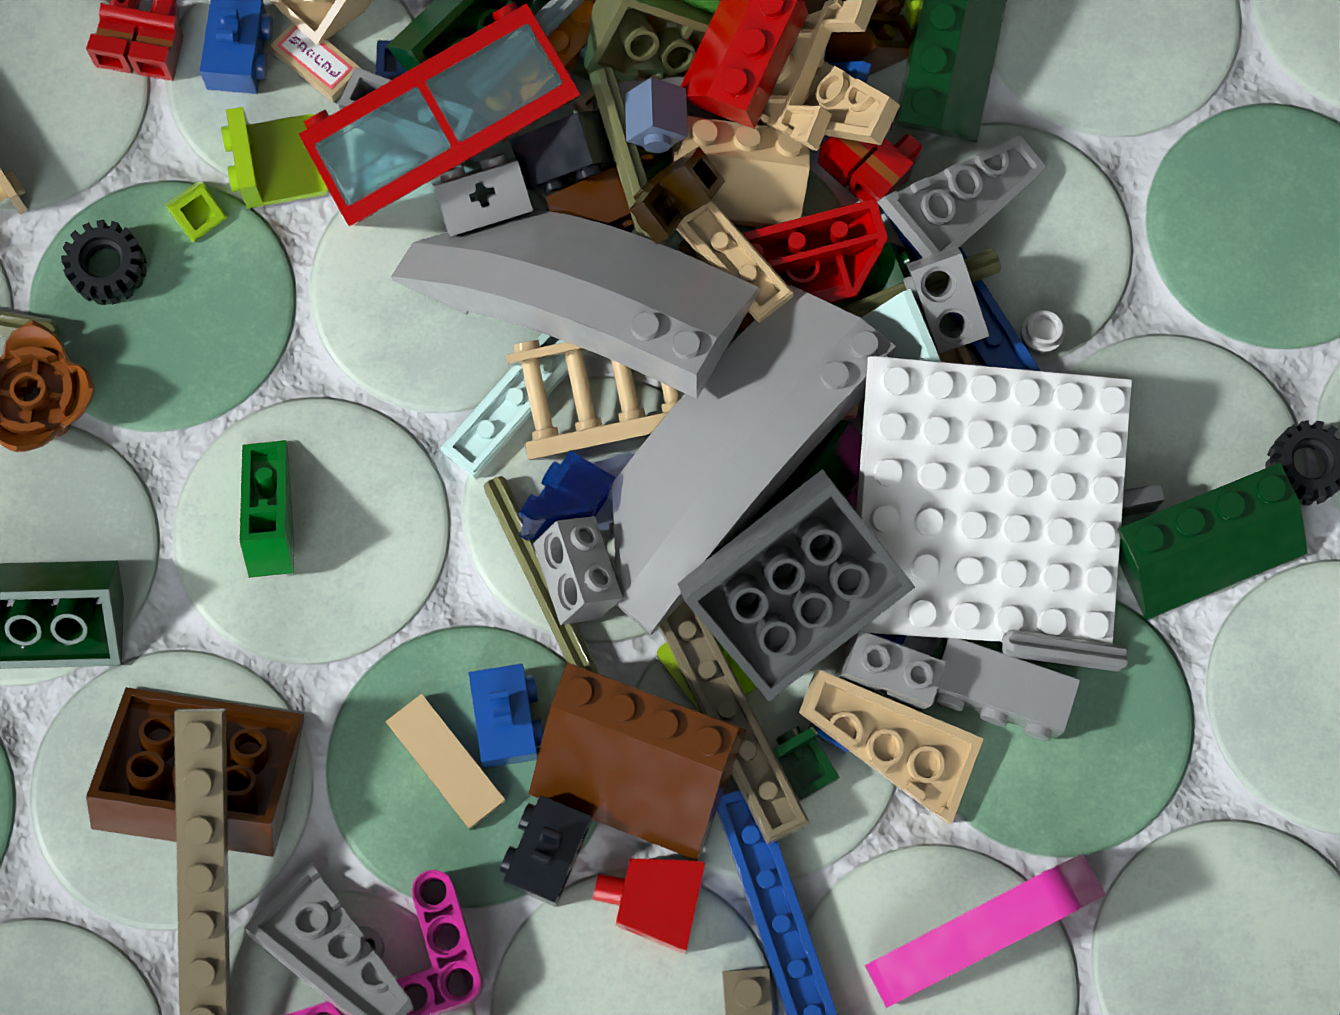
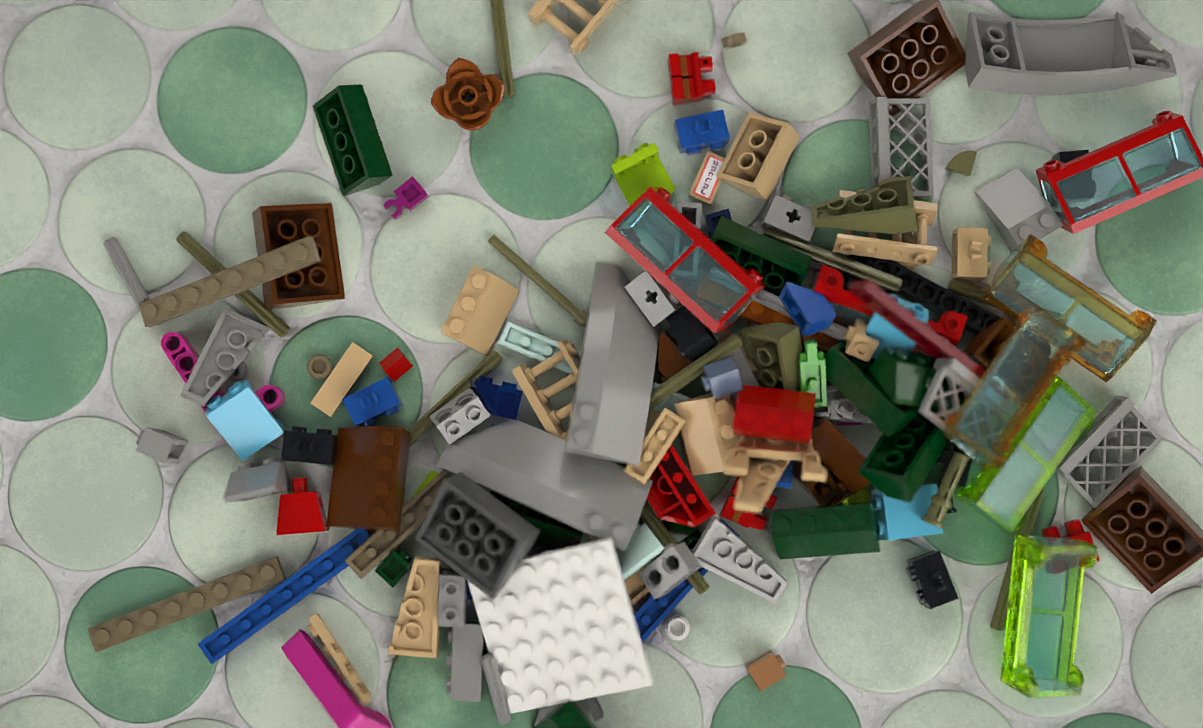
camera: 75 degrees right, 10 degrees up
black tyre [61,220,147,305] -> none
lime slope [164,181,228,242] -> none
green slope [239,440,294,578] -> none
dark brown brick [630,146,725,245] -> none
none -> olive axle [176,231,290,337]
none -> medium azure panel [206,380,284,461]
none -> light grey slope [223,458,291,502]
none -> dark tan tile [307,355,333,380]
none -> tan wing [308,613,373,705]
none -> red slope [379,347,414,382]
none -> magenta plate [383,176,429,220]
none -> tan slope [441,265,520,356]
none -> olive bar [488,235,587,327]
none -> medium nougat brick [745,651,787,691]

